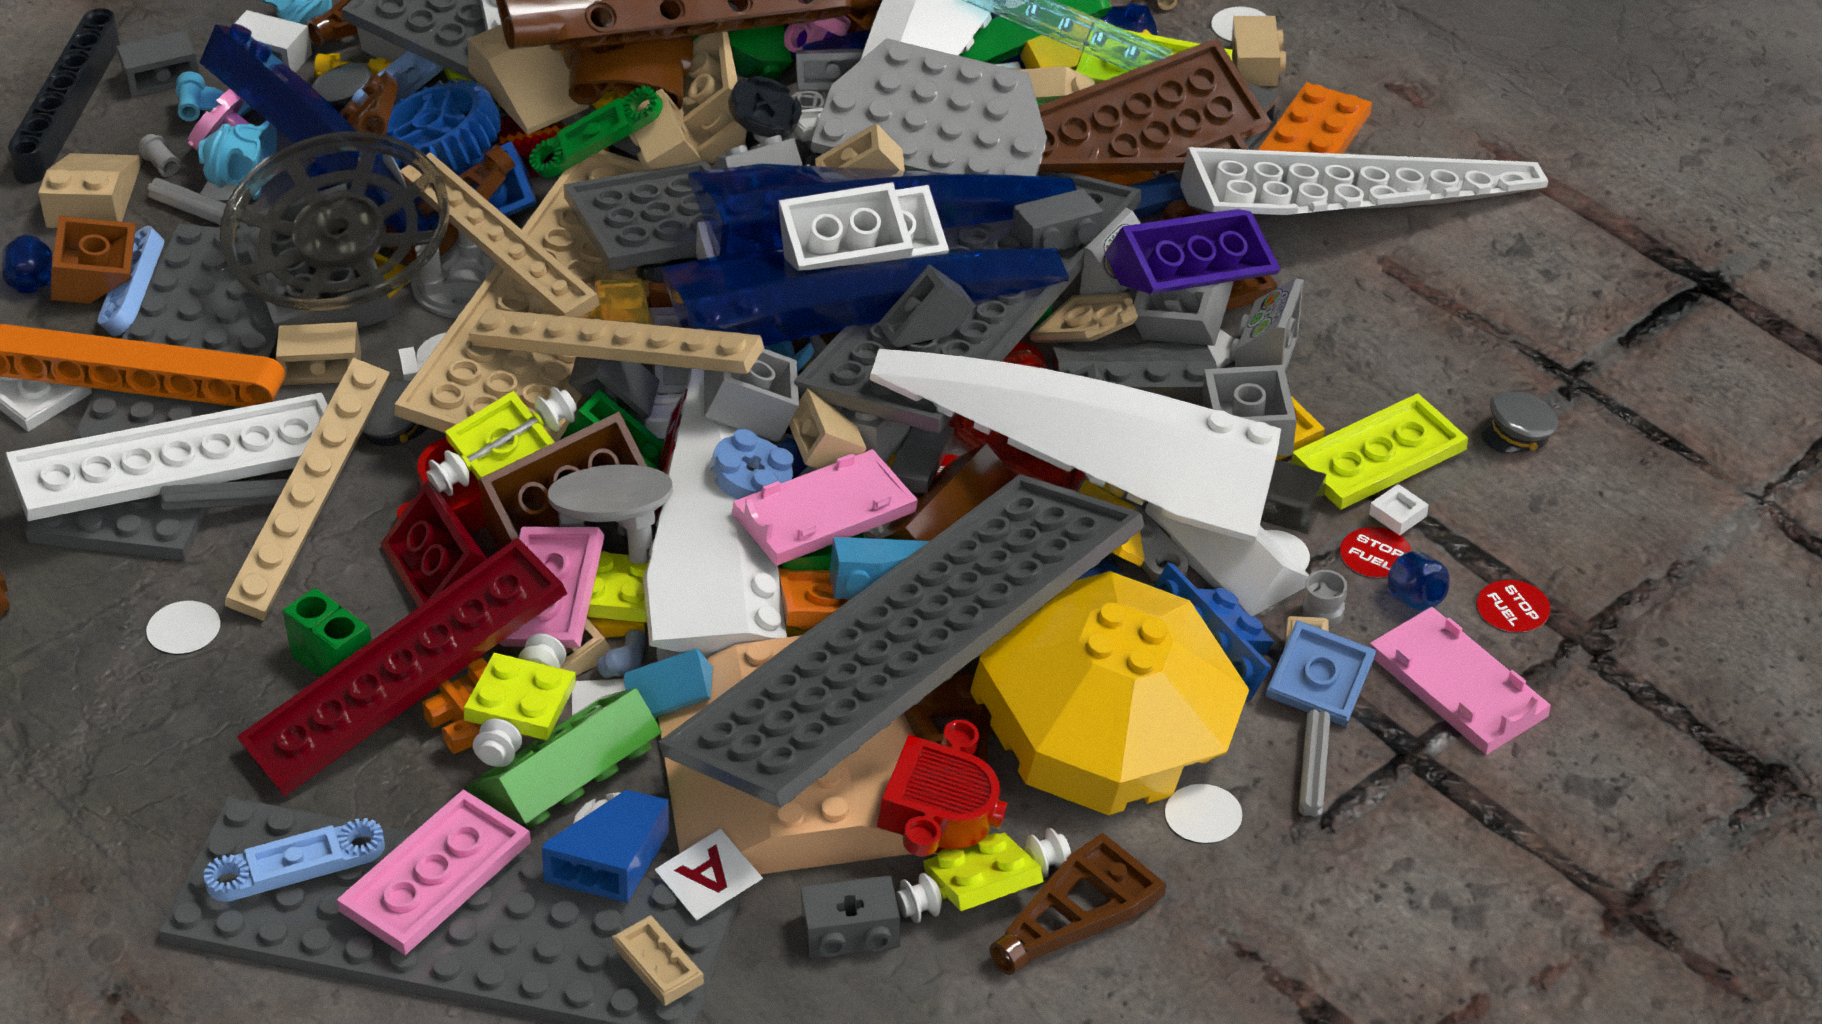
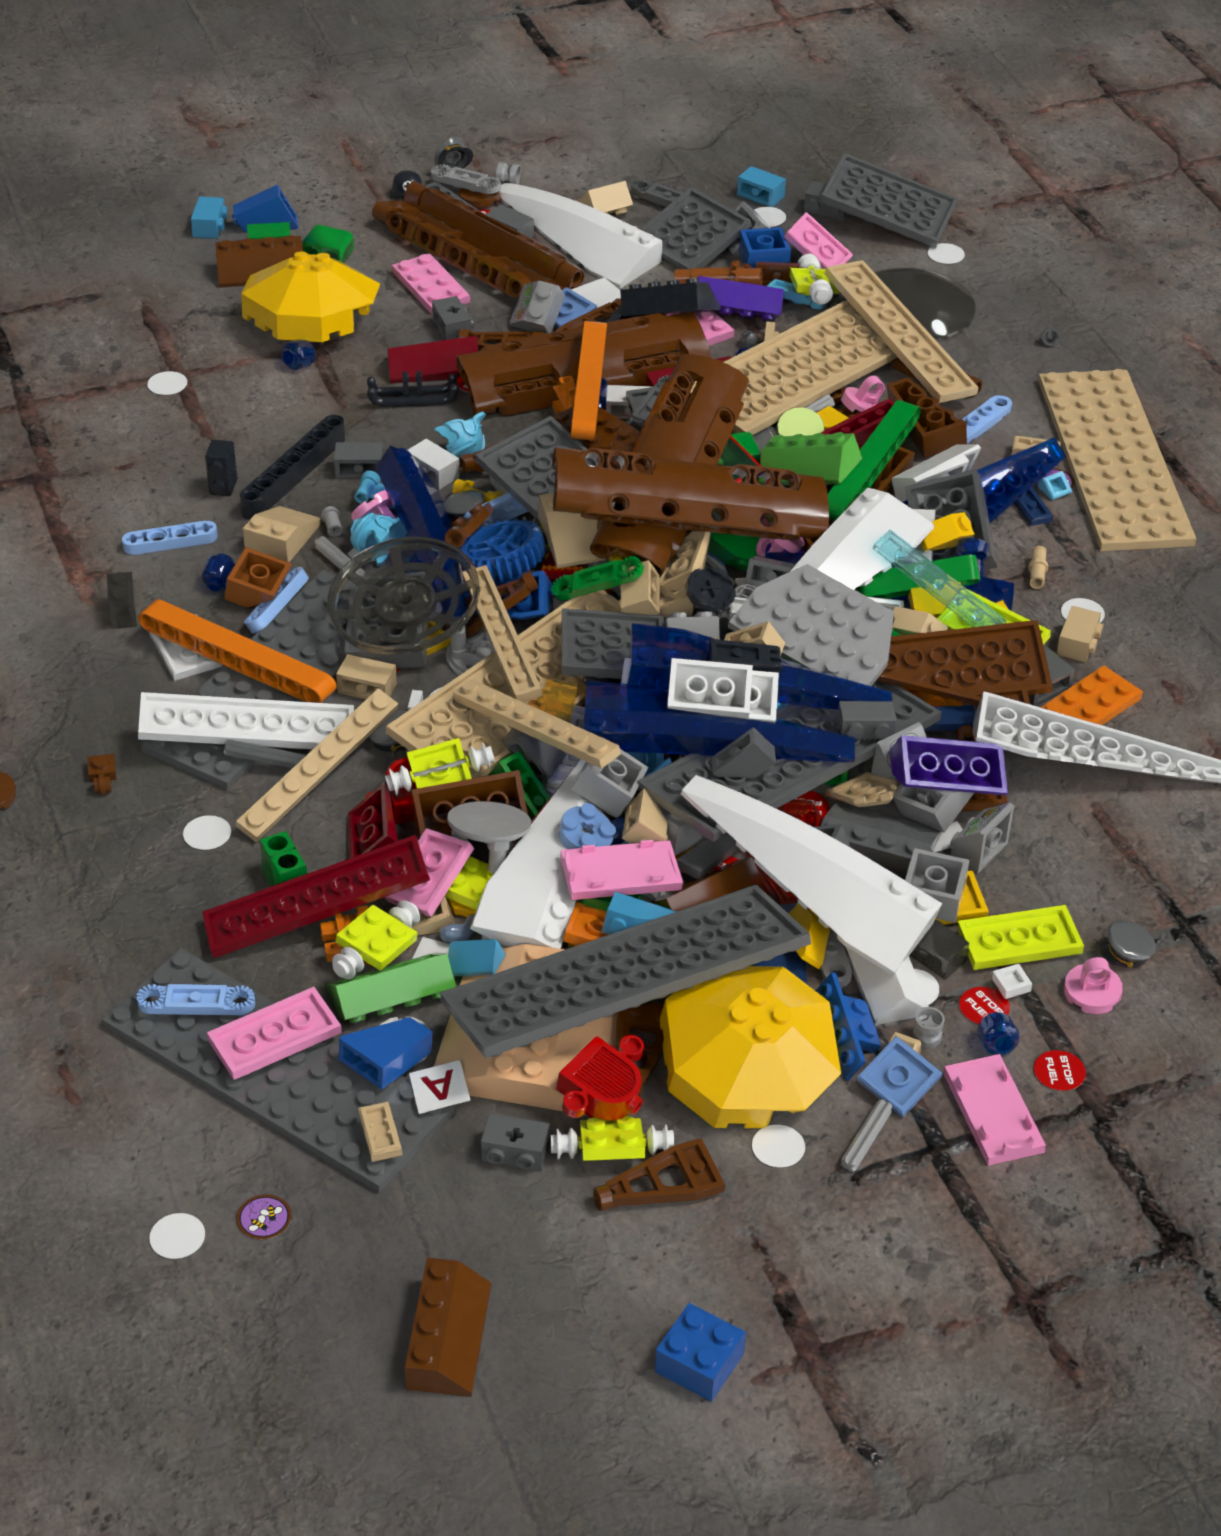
camera: 20 degrees right, 0 degrees up
none -> black hinge [709,639,782,673]
none -> bright pink tile [1064,957,1122,1014]

